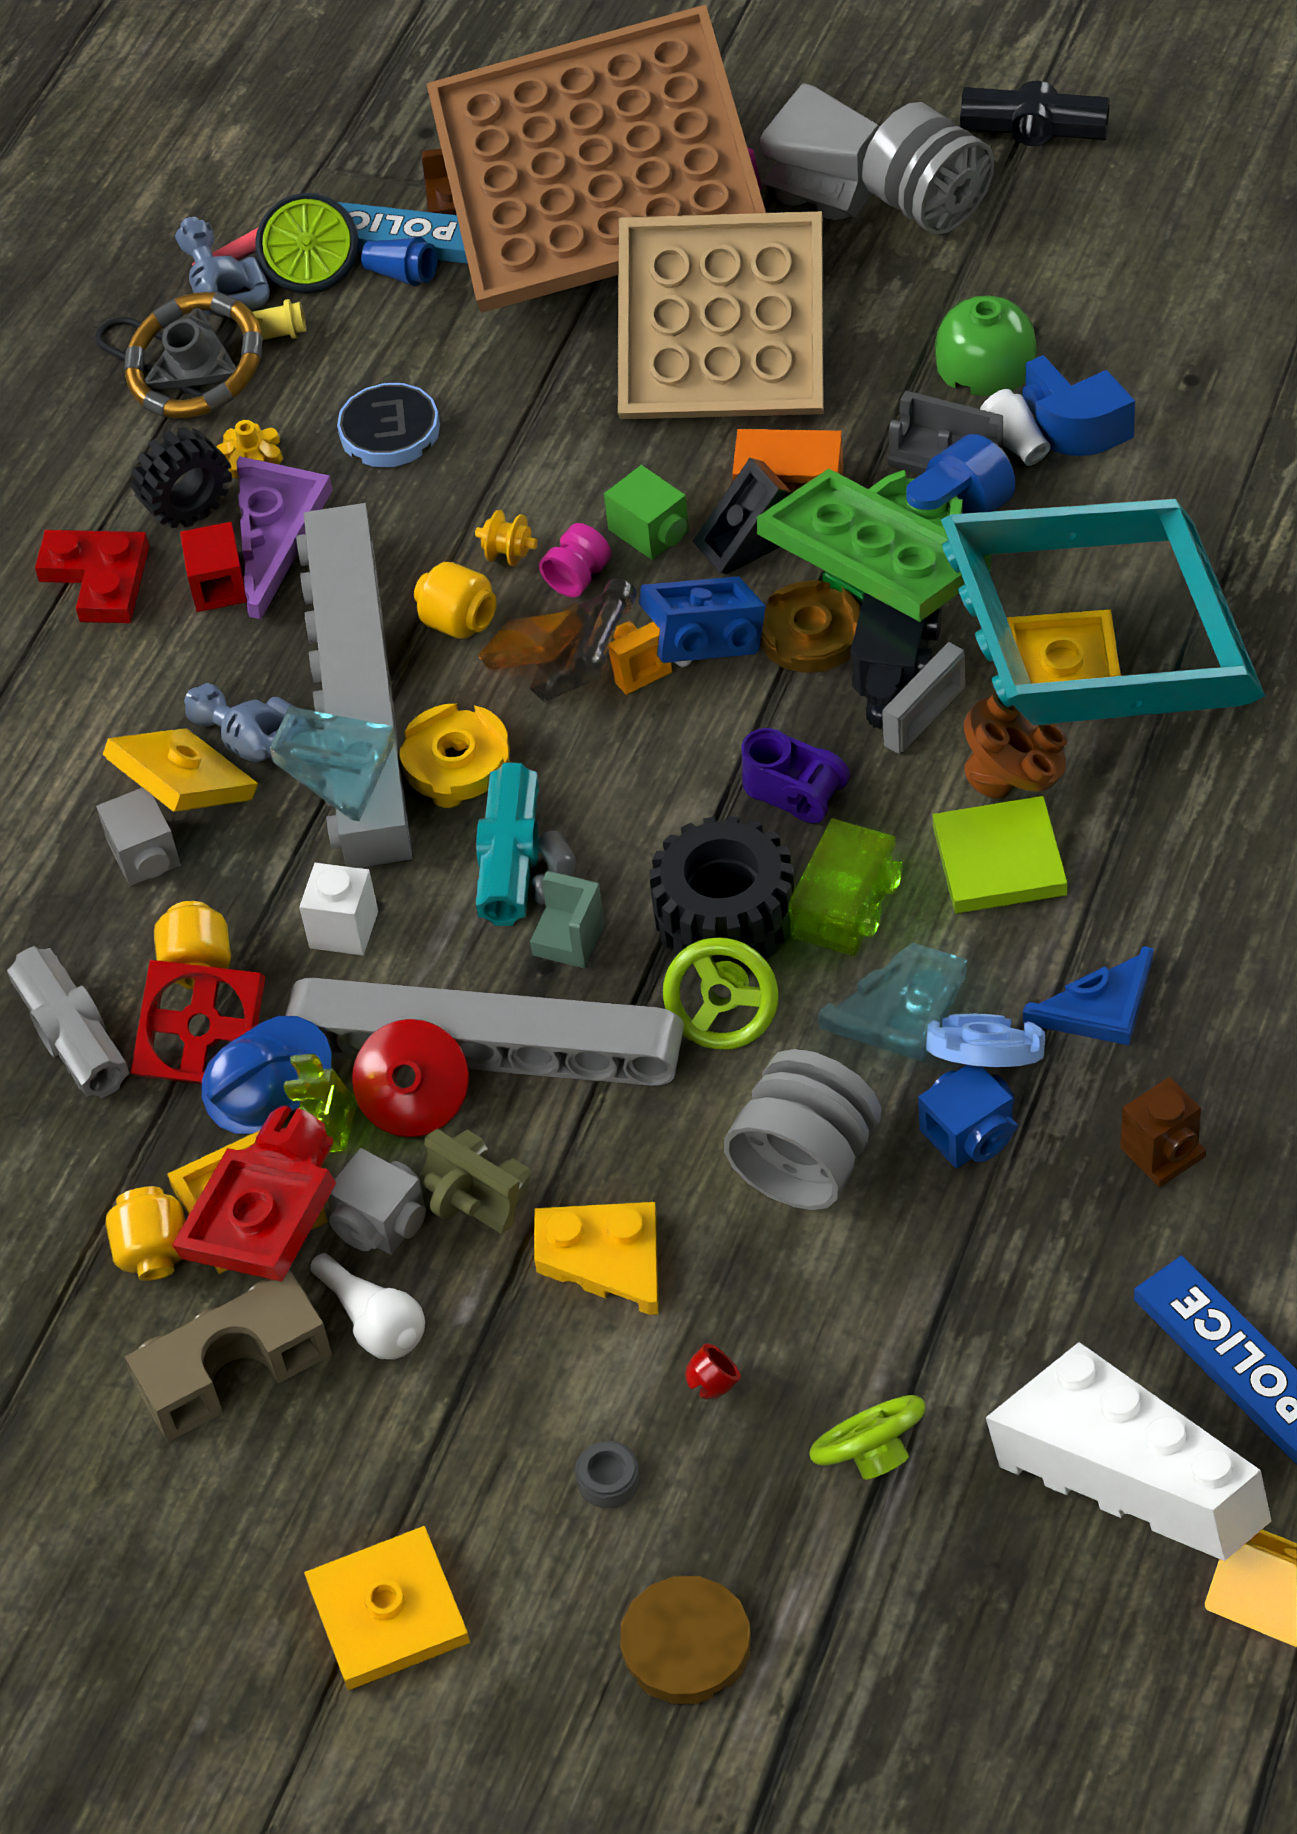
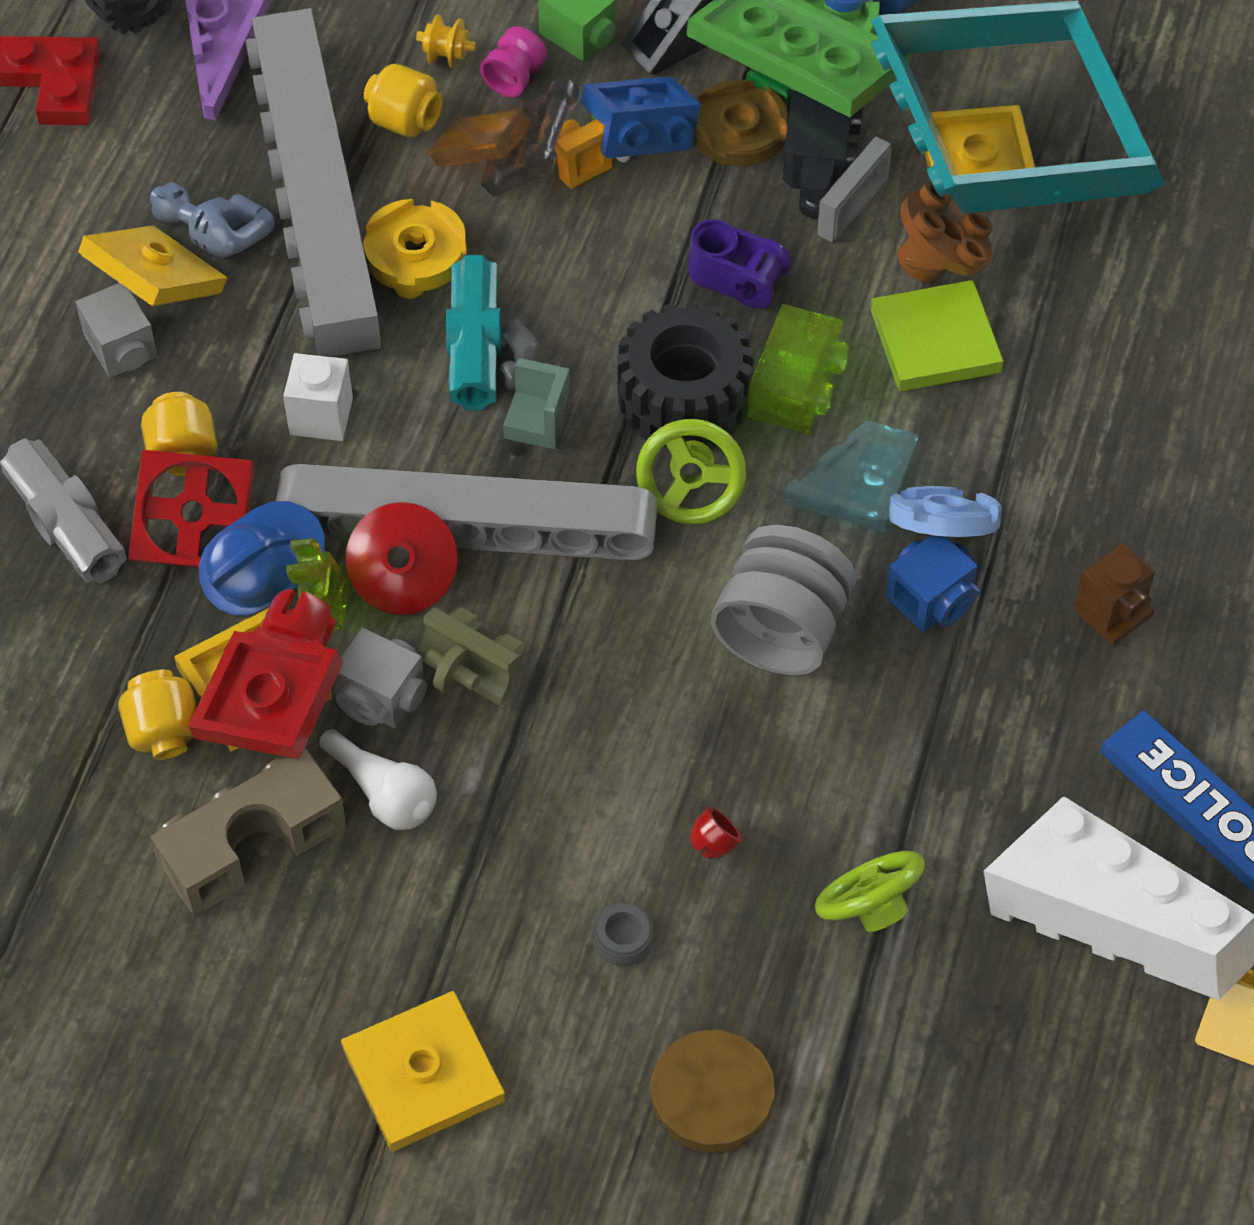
camera: 10 degrees left, 5 degrees up
red brick [180,522,247,612] -> none
clear light blue wing [270,706,396,822] -> none
yellow wing [534,1202,659,1315] -> none
blue tile [1023,946,1154,1045] -> none

